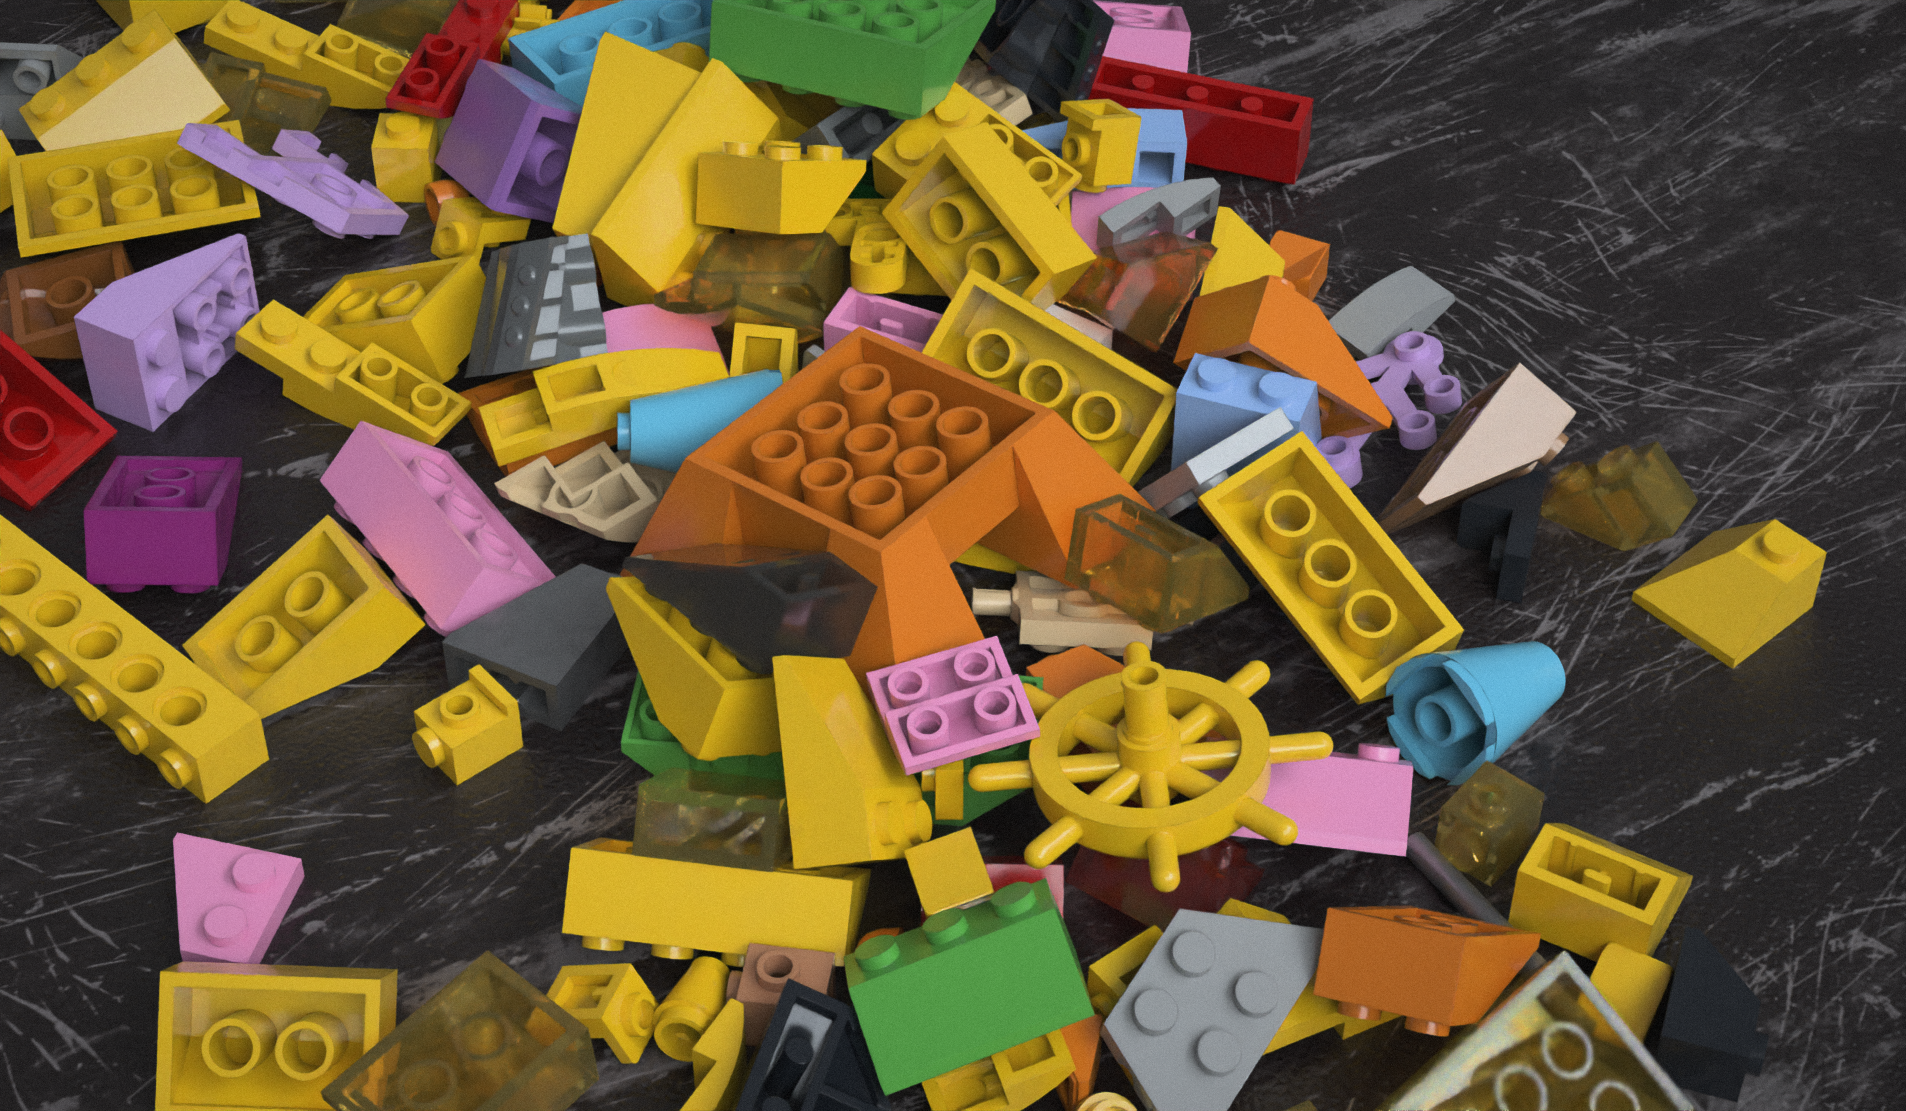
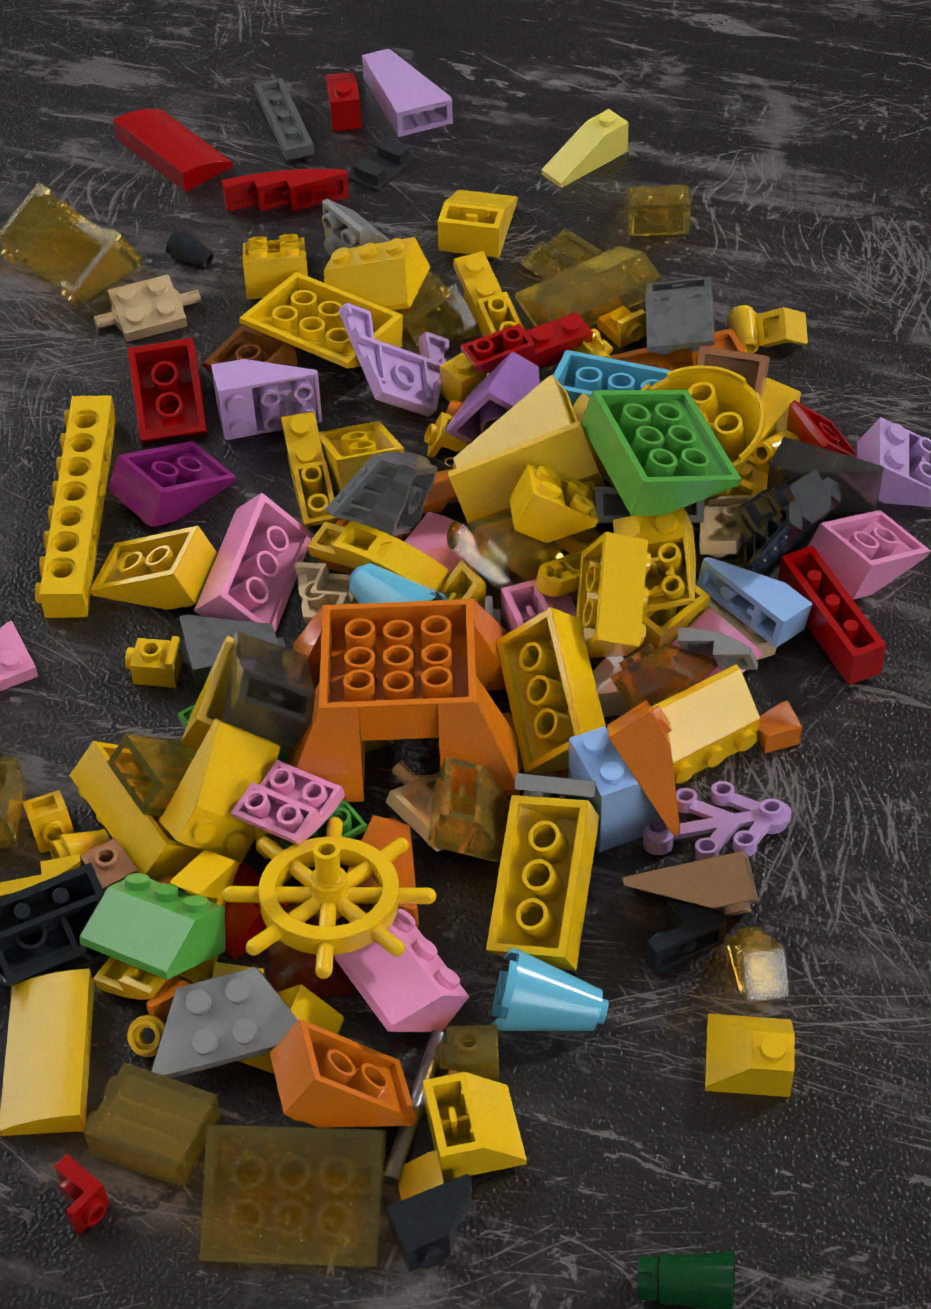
camera: 50 degrees right, 5 degrees up
yellow brick [1060,99,1142,193] -> none
light grey slope [1329,266,1455,360] -> none

